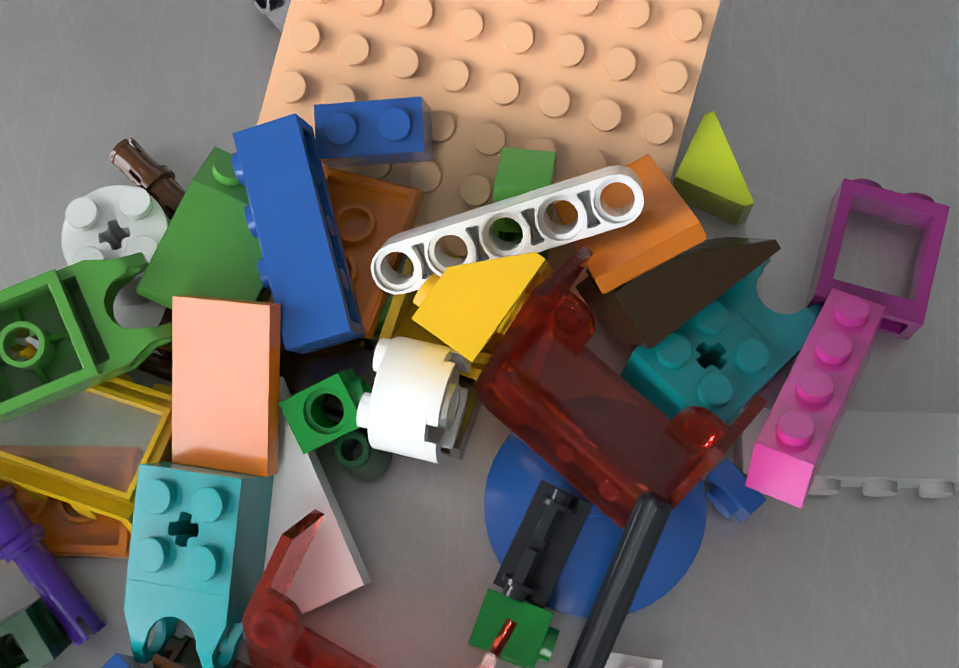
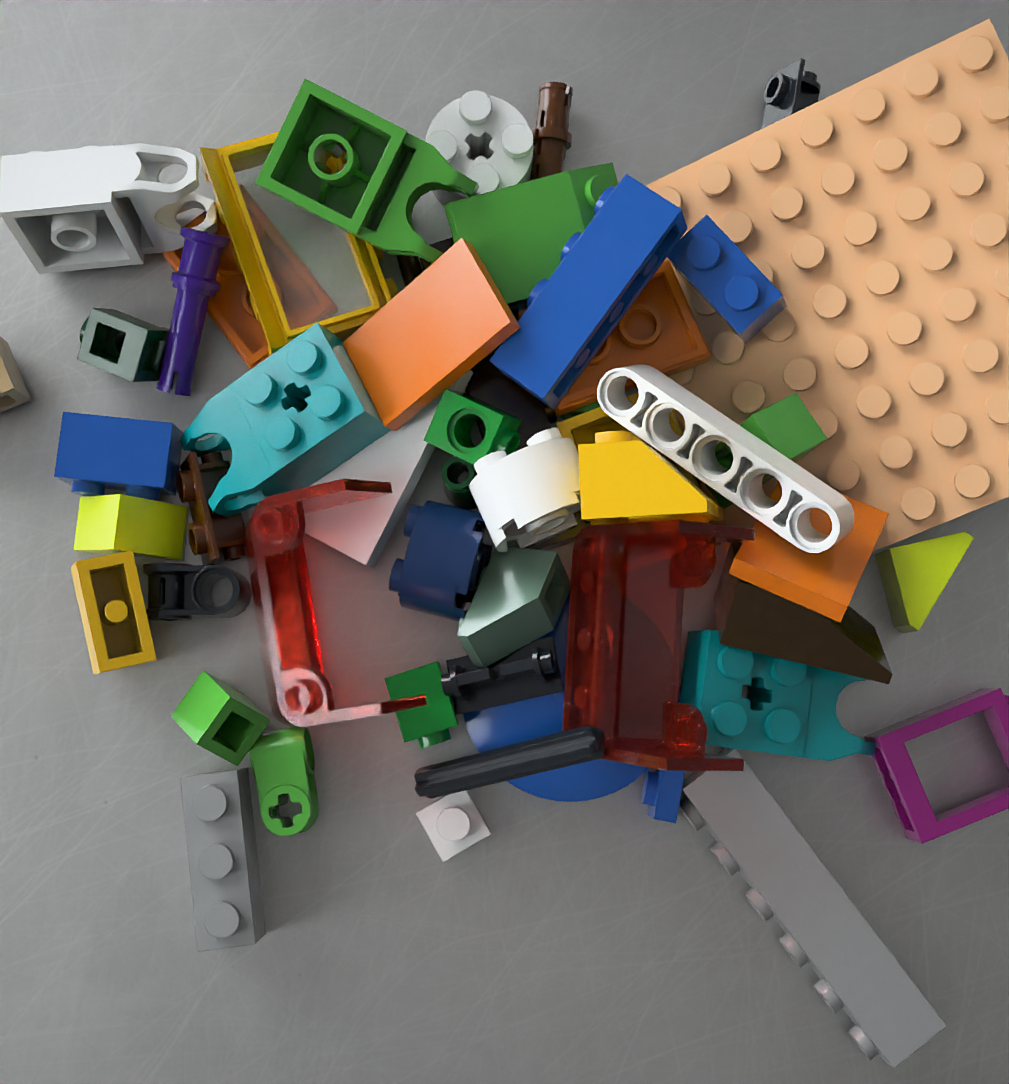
camera: 40 degrees right, 10 degrees up
dark pink brick [745,288,886,508] -> none
none -> dark blue brick [389,500,493,622]
none -> sand green slope [457,546,572,668]

